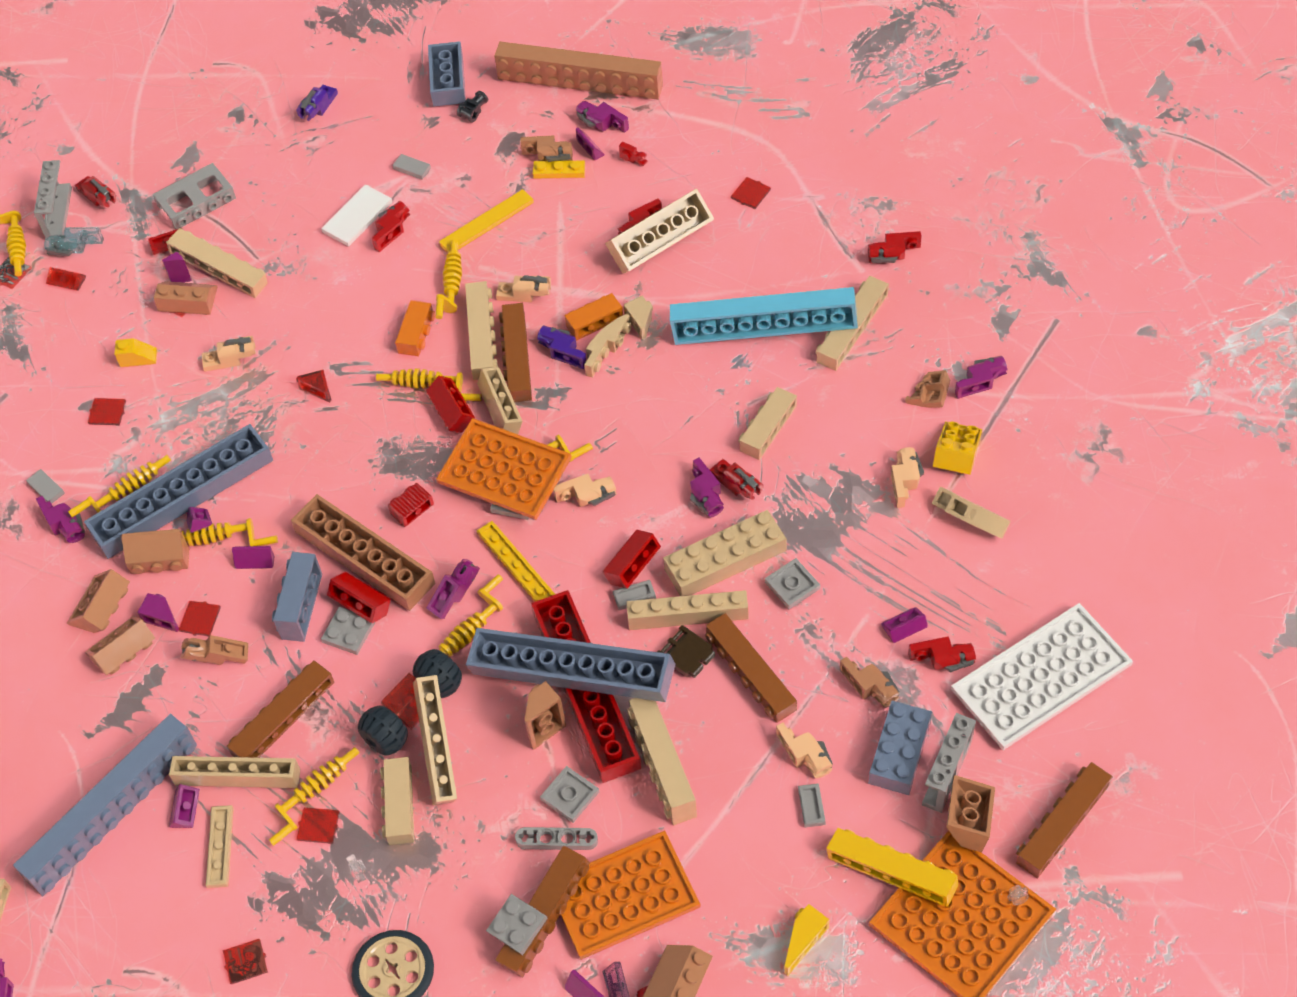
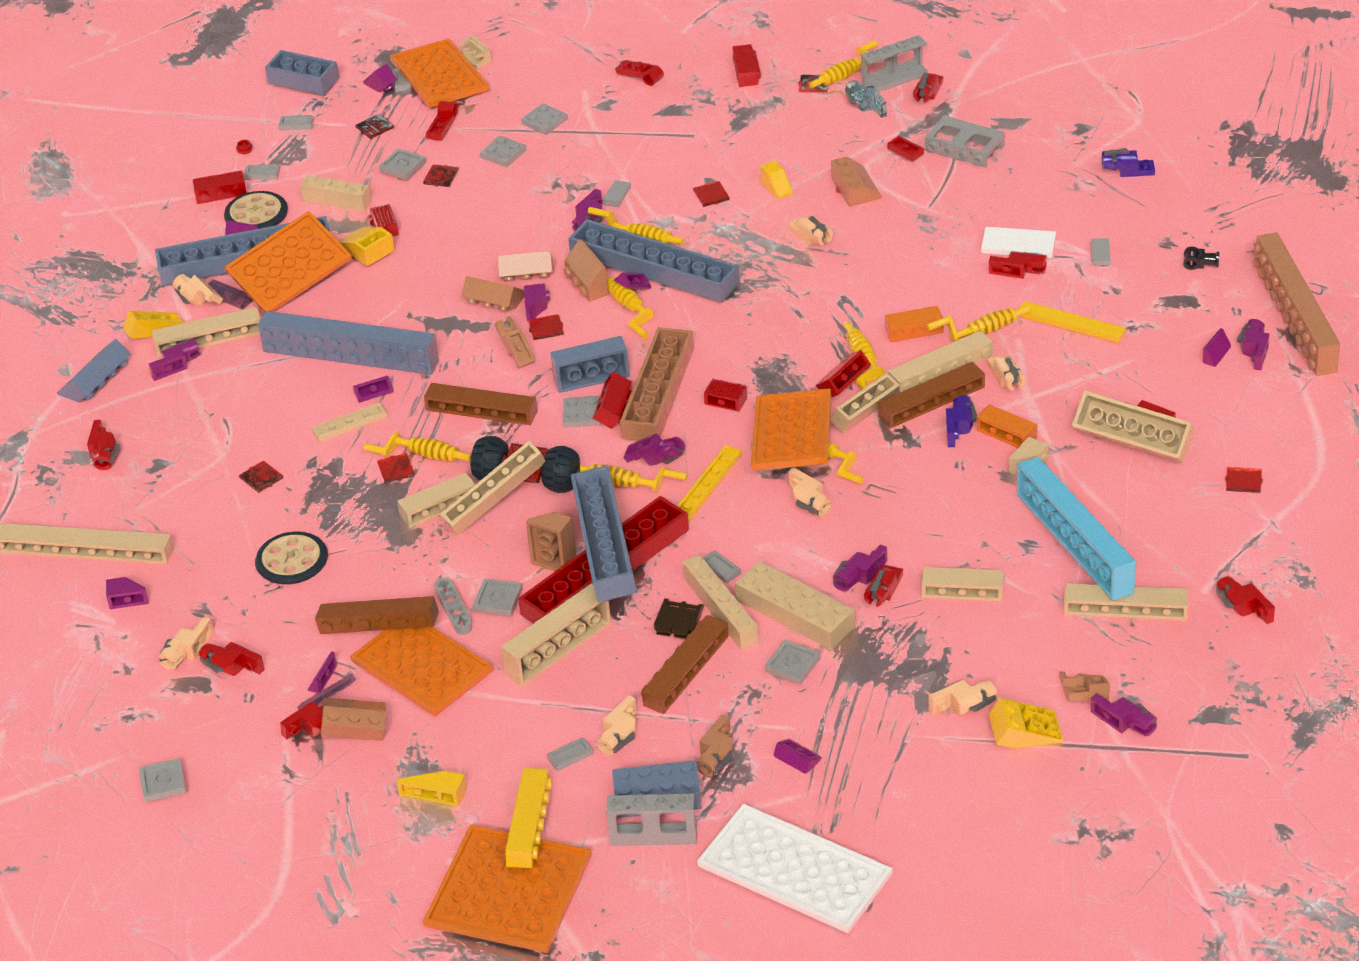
camera: 65 degrees right, 15 degrees down
clear red slope [46,267,86,291] -> none
magenta slope [162,251,192,283] -> none
tan brick [167,228,268,298] -> none
tan brick [169,756,301,788] -> none
magenta slope [232,546,275,569] -> none
clear red slope [296,369,332,403] -> none
clear plate [346,854,366,883] -> none
sand blue brick [428,41,466,107] -> none
light grey plate [486,894,548,955] -> none
nougat plate [520,135,573,162] -> none
yellow plate [533,160,585,179] -> none
tan slope [585,314,632,378] -> none
red brick [602,529,661,589] -> none
red plate [619,141,648,166] -> none
red plate [908,636,976,672] -> none
tan slope [932,486,1011,539] -> none
nougat slope [946,775,995,852] -> none
clear plate [1007,885,1029,905] -> none
dark orange brick [1016,762,1113,879] -> none

